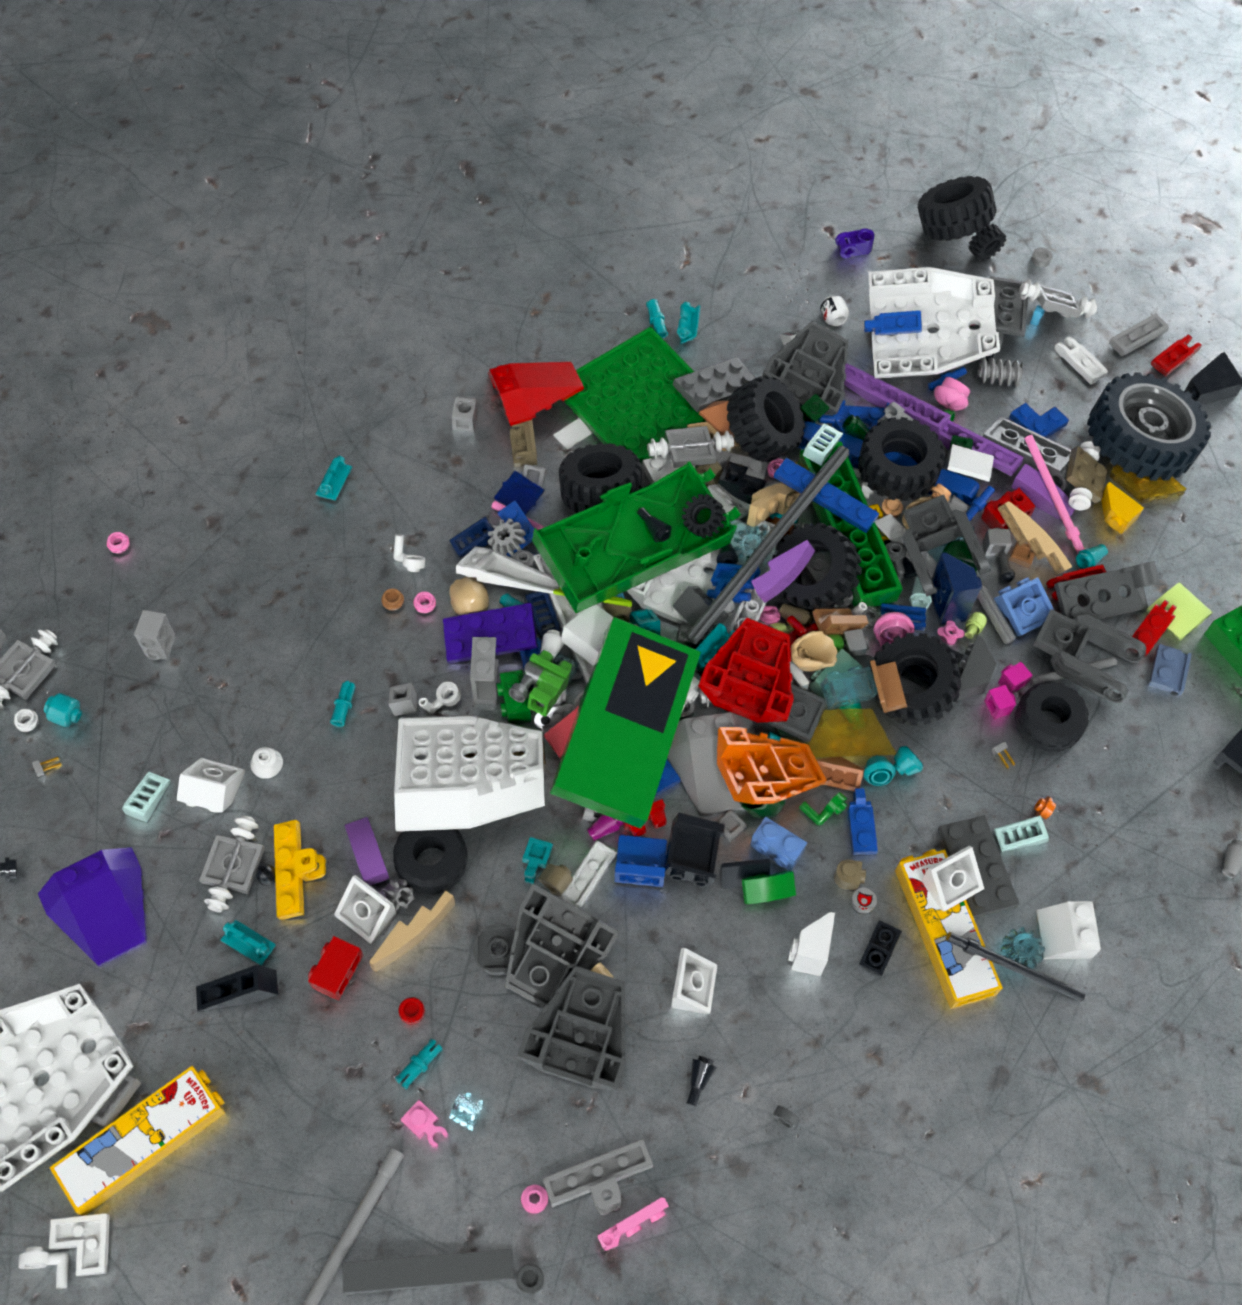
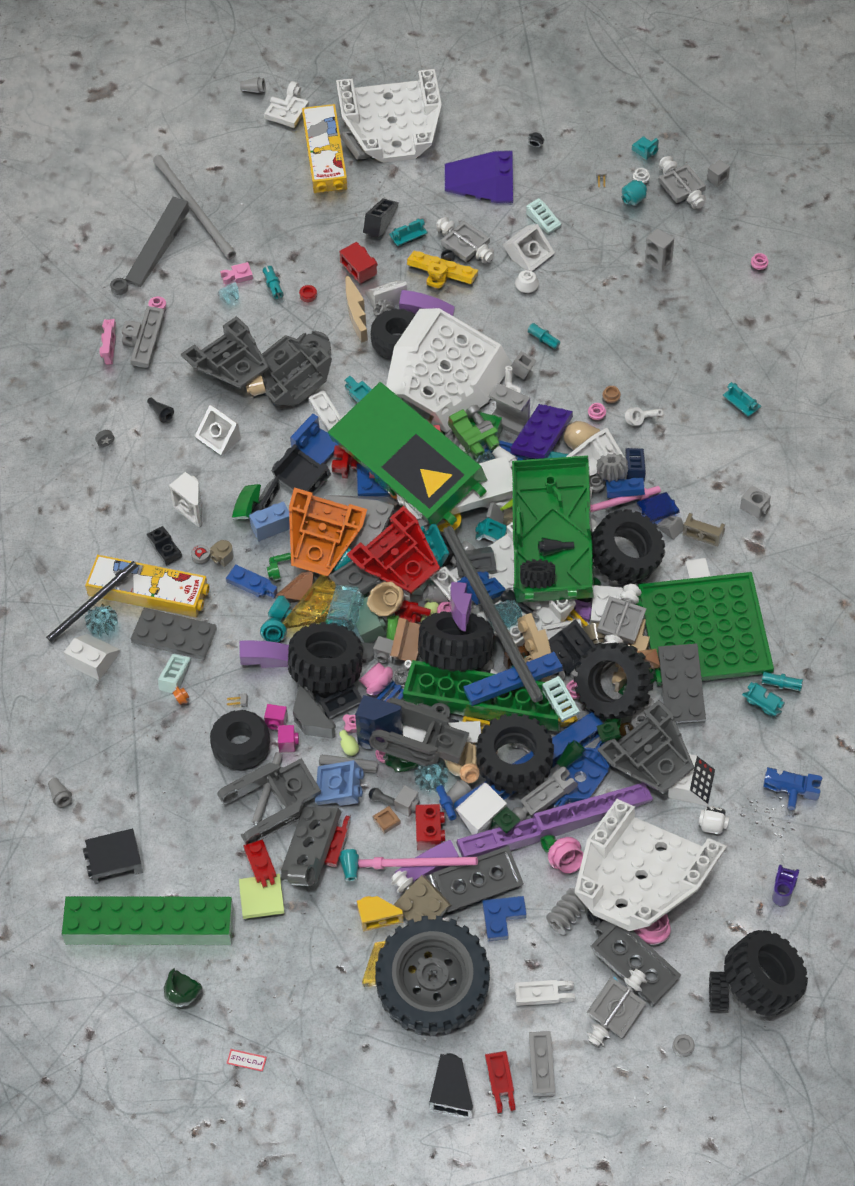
camera: 125 degrees right, 5 degrees down
red wedge [488,362,584,426] -> none
dark tan plate [537,864,573,896] -> none
blue hinge [864,310,922,336] -> none
medium nougat panel [870,660,907,713] -> none
white slope [921,846,984,912] -> none
tan slope [997,501,1072,575] -> none
sand blue plate [1148,644,1192,695] -> none
none -> medium lavender slope [239,640,289,668]
none -> blue piece [763,767,823,810]

